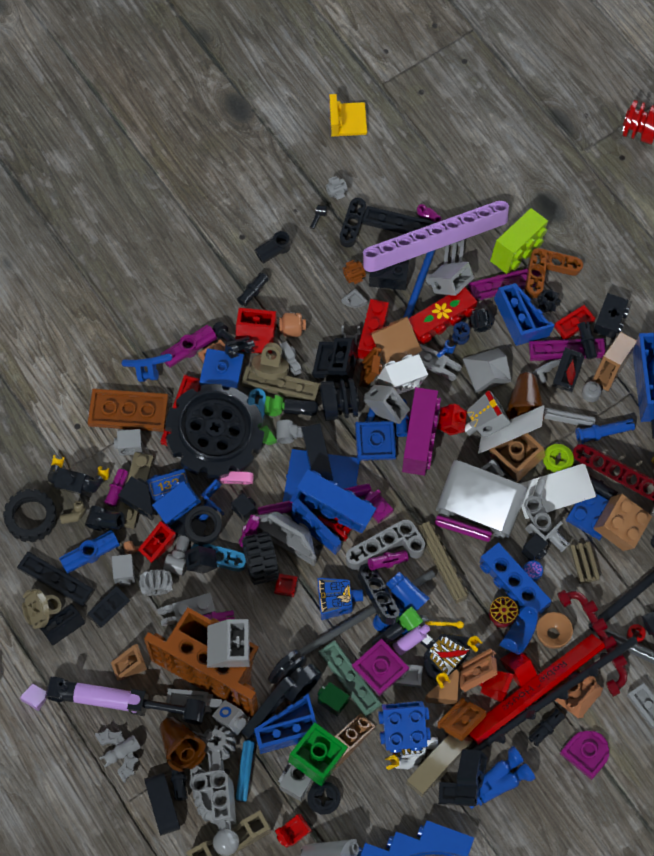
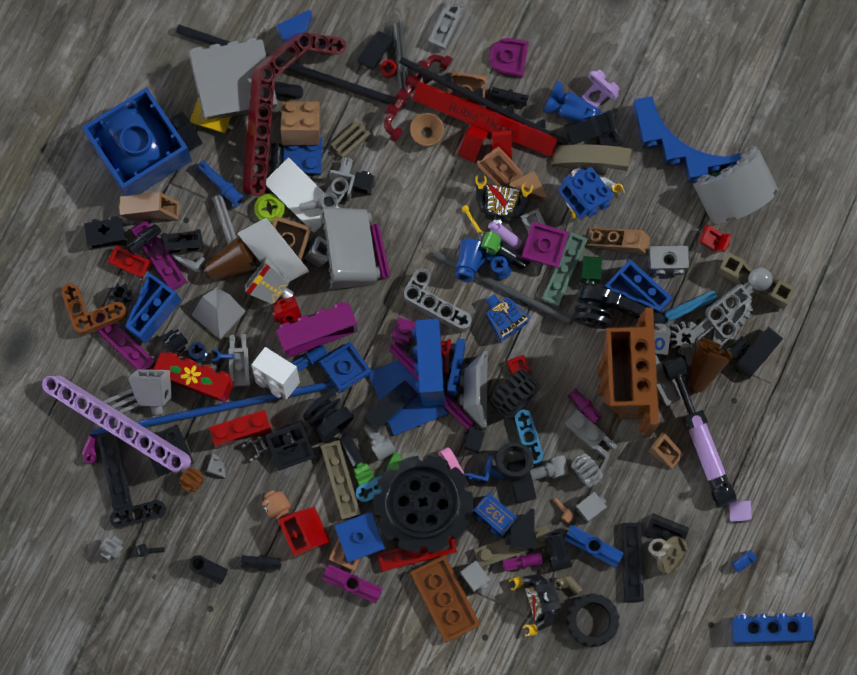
camera: 125 degrees left, 10 degrees up
black hinge [87,586,130,628] -> none
light grey animal [95,729,141,783] -> none
blue piece [121,354,173,382] -> none
red slope [138,520,176,563] -> none
blue brick [152,481,201,525] -> none
black panel [185,546,217,574] -> none
light grey slope [207,619,250,668] -> none
black bar [212,322,255,358] -> none
magenta axle [238,515,260,547] -> none
dark tan tile [251,343,289,380] -> none
light grey plate [280,341,302,376] -> none
green slope [288,722,348,786] -> none
black gear [307,781,340,815] -> none
yellow bracket [329,94,367,137] -> none
black beam [358,564,400,625] -> none
dark orange plate [359,347,382,387] -> none
light grey torso [363,384,410,424] -> none
magenta pin [368,550,409,570] -> none
medium nougat slope [371,317,422,364] -> none
dark tan piece [418,521,468,604] -> none
dark orange plate [438,698,486,741] -> none
blue brick [479,542,552,616] -> none
dark red wheel [489,597,518,628] -> none
lime brick [490,208,548,274] -> none
blue piece [499,605,538,655] -> none
blue tile [523,561,543,581] -> none
light grey piece [582,381,602,402] -> none
none -> lavender bracket [582,70,620,107]

